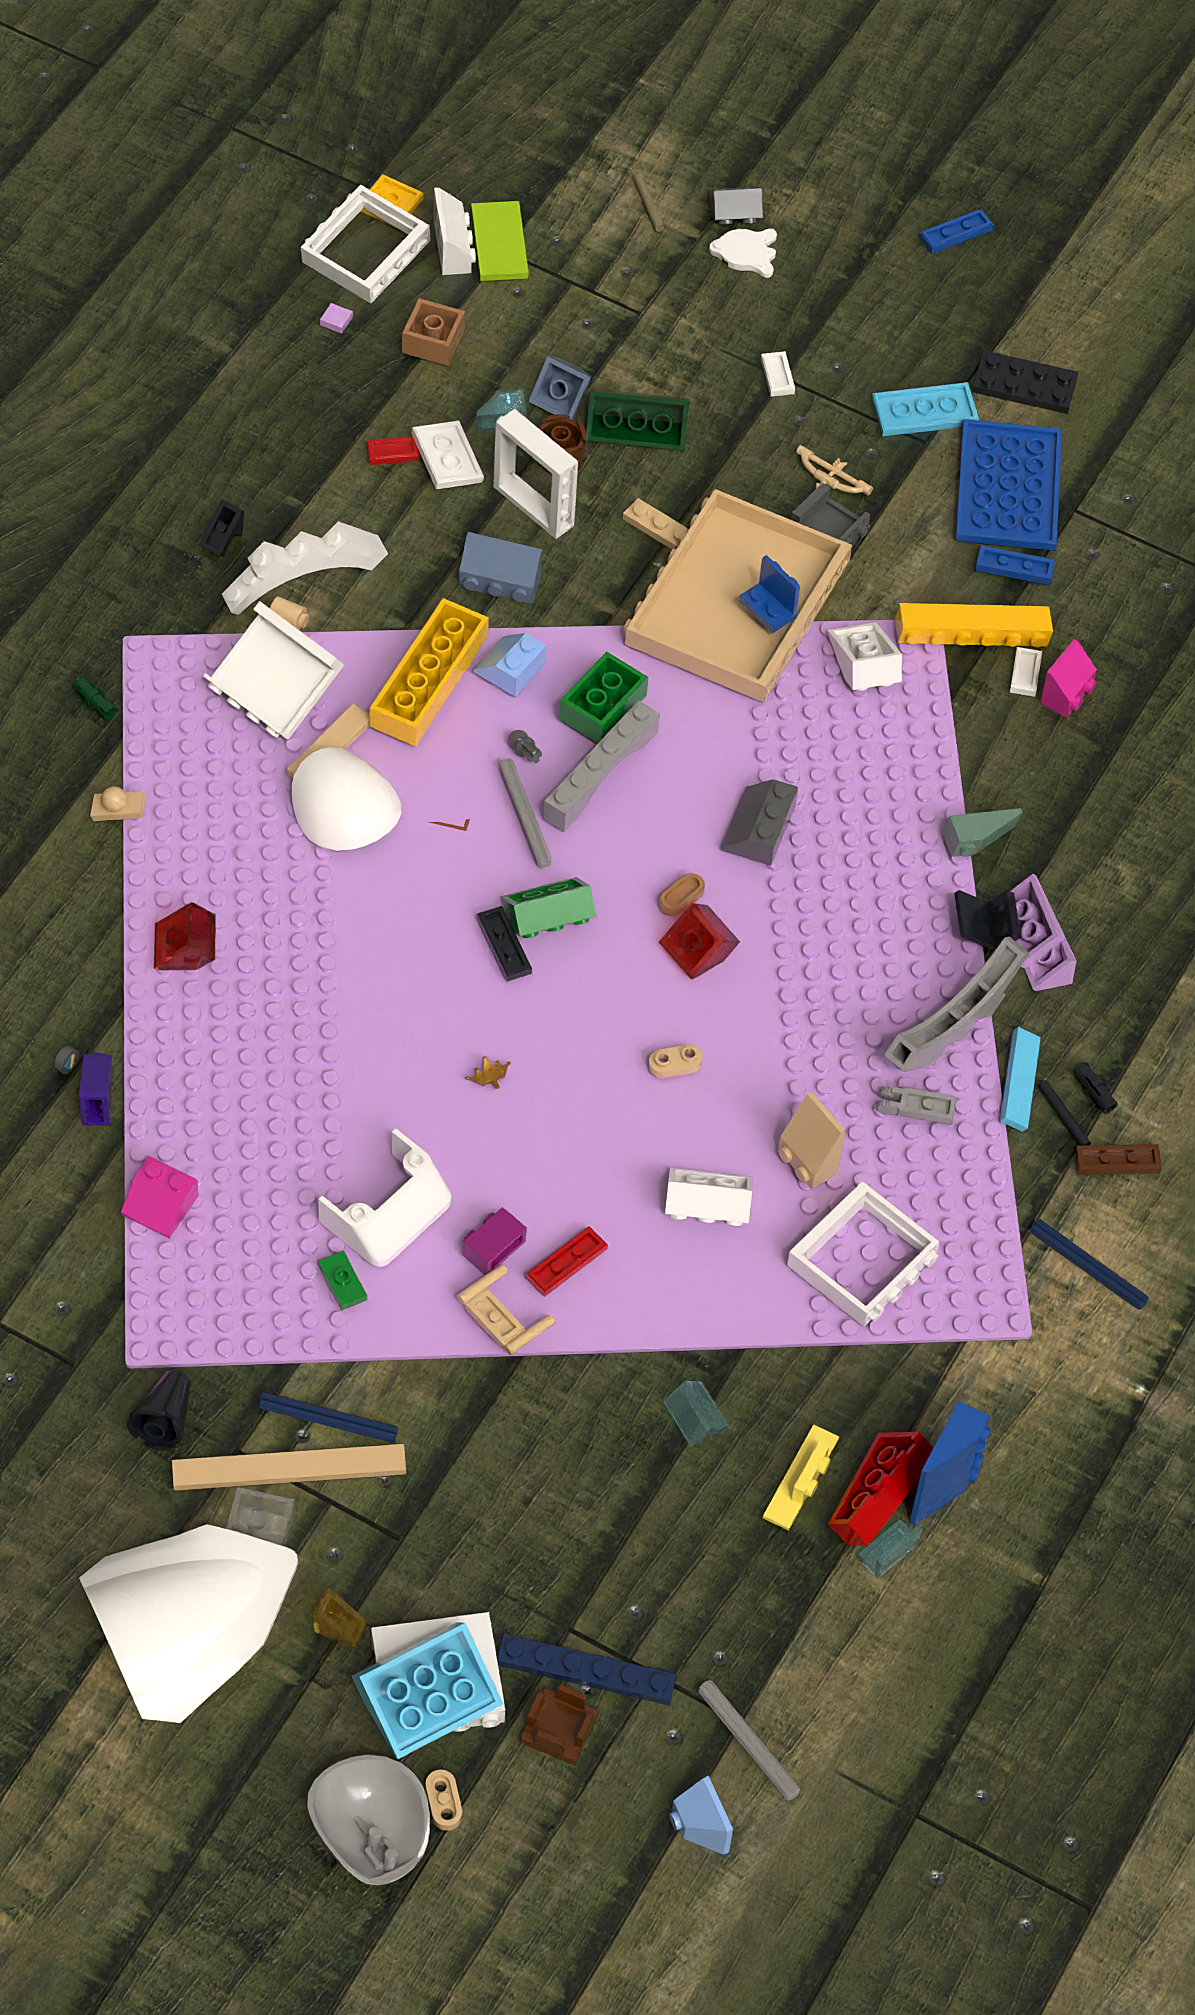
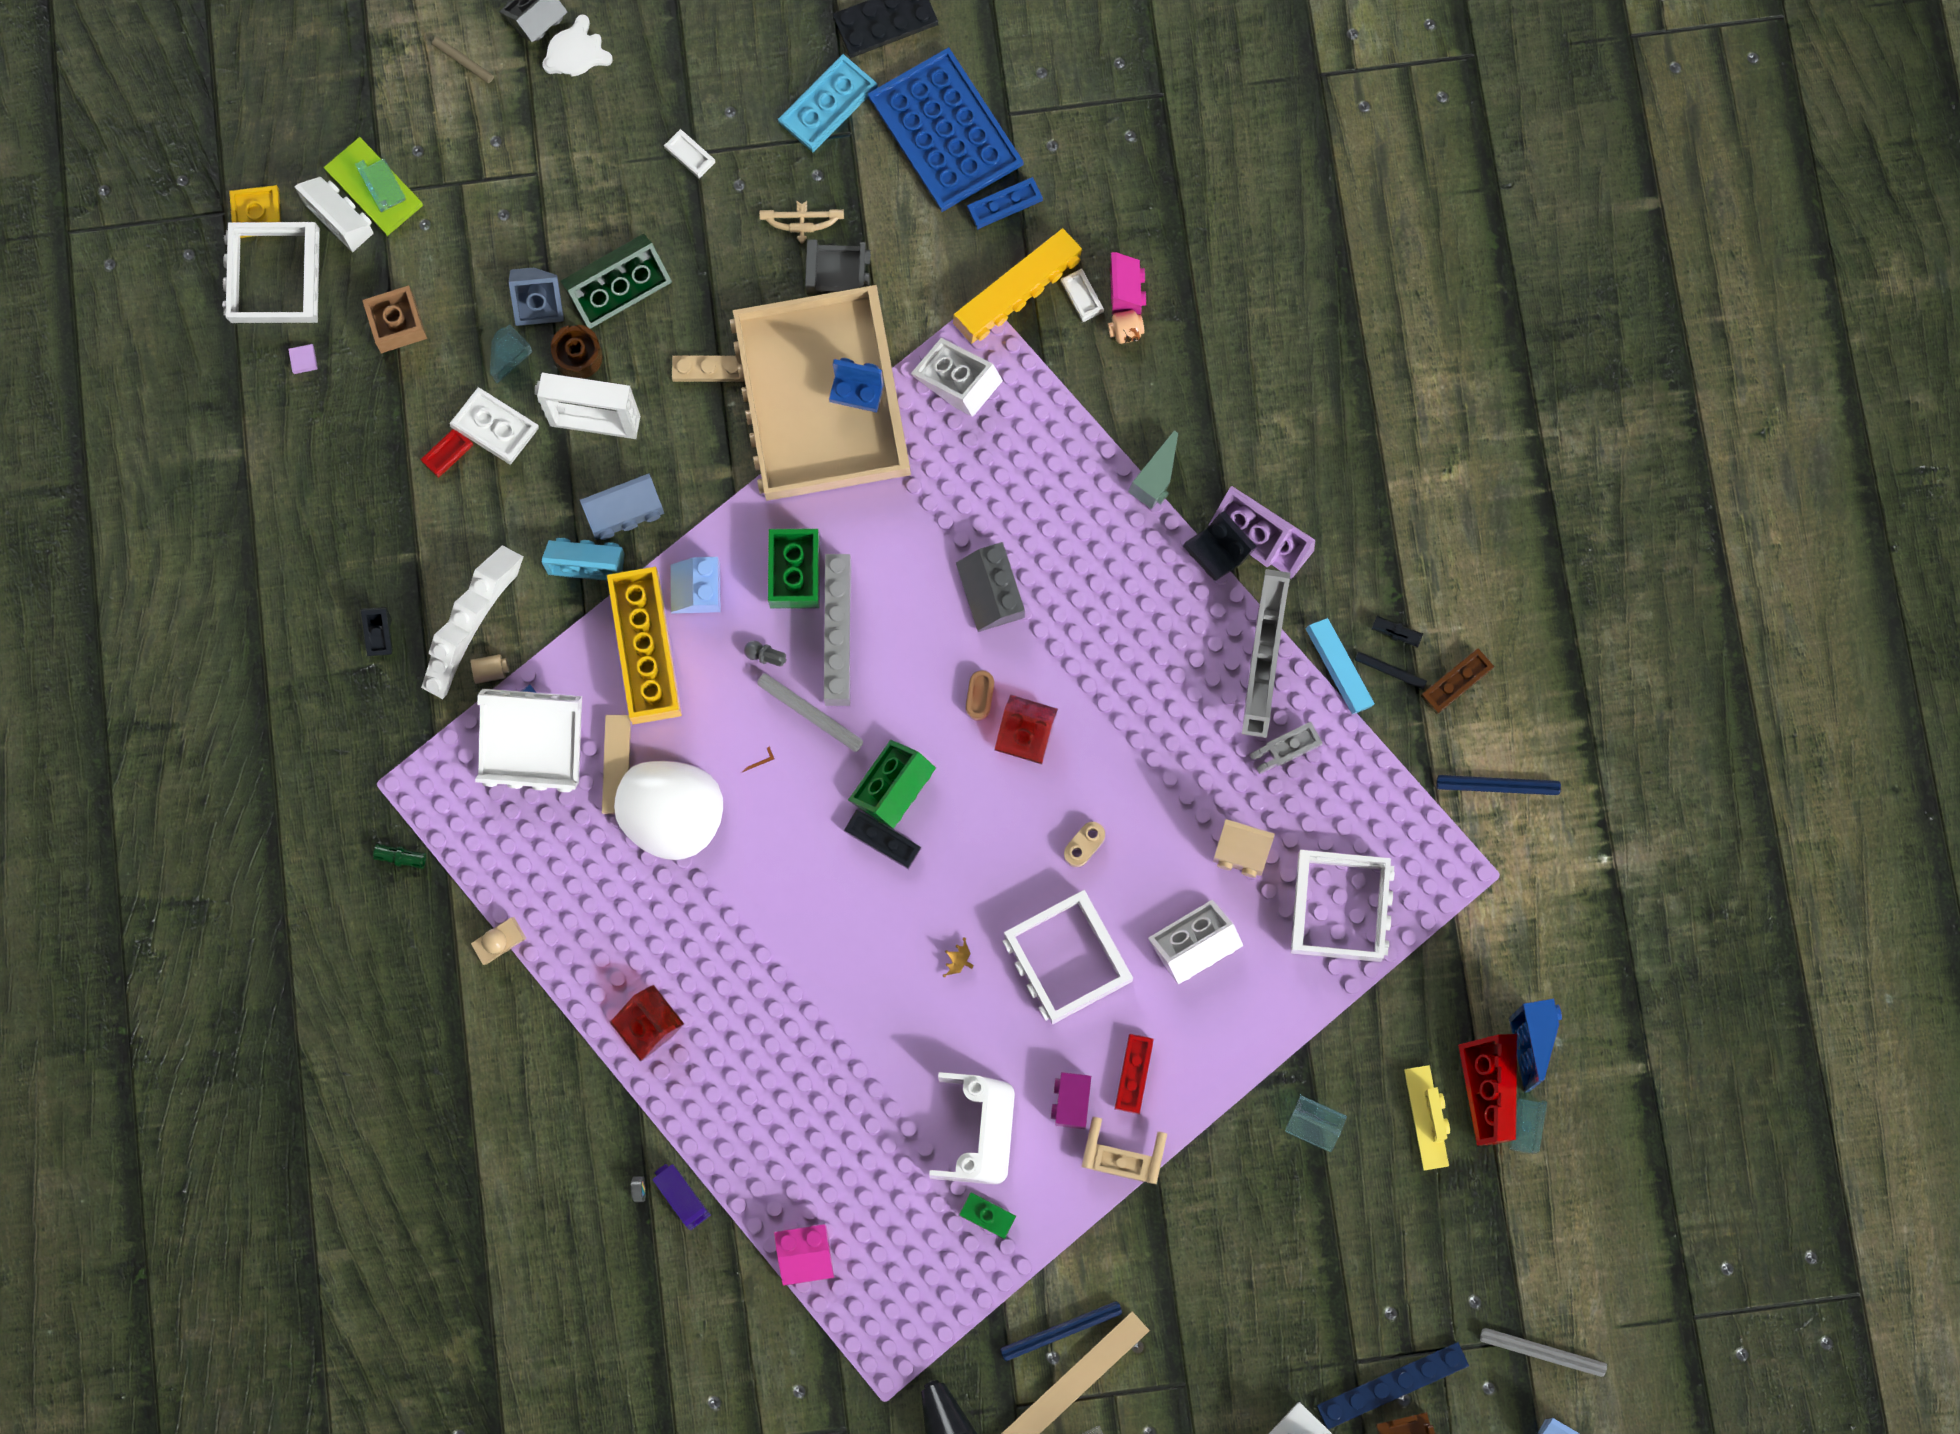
camera: 30 degrees left, 20 degrees up
none -> clear light blue panel [355,159,406,212]
none -> medium azure slope [542,538,625,581]
none -> white window [1002,890,1133,1025]
none -> light nougat head [1108,310,1144,344]

